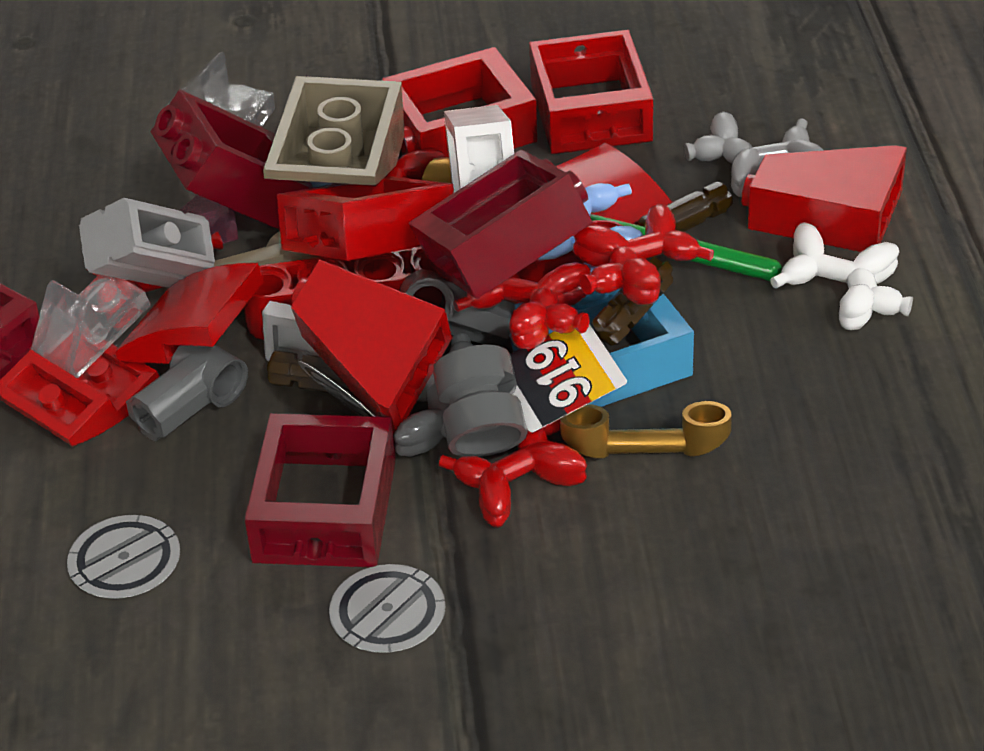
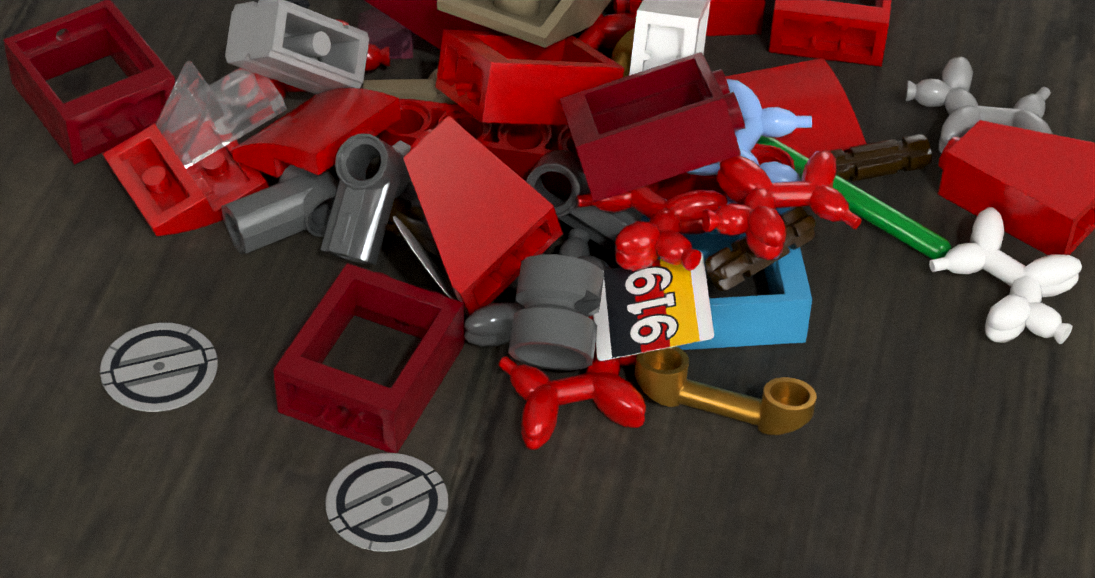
camera: 15 degrees right, 5 degrees up
none -> dark grey piece [320,134,410,265]

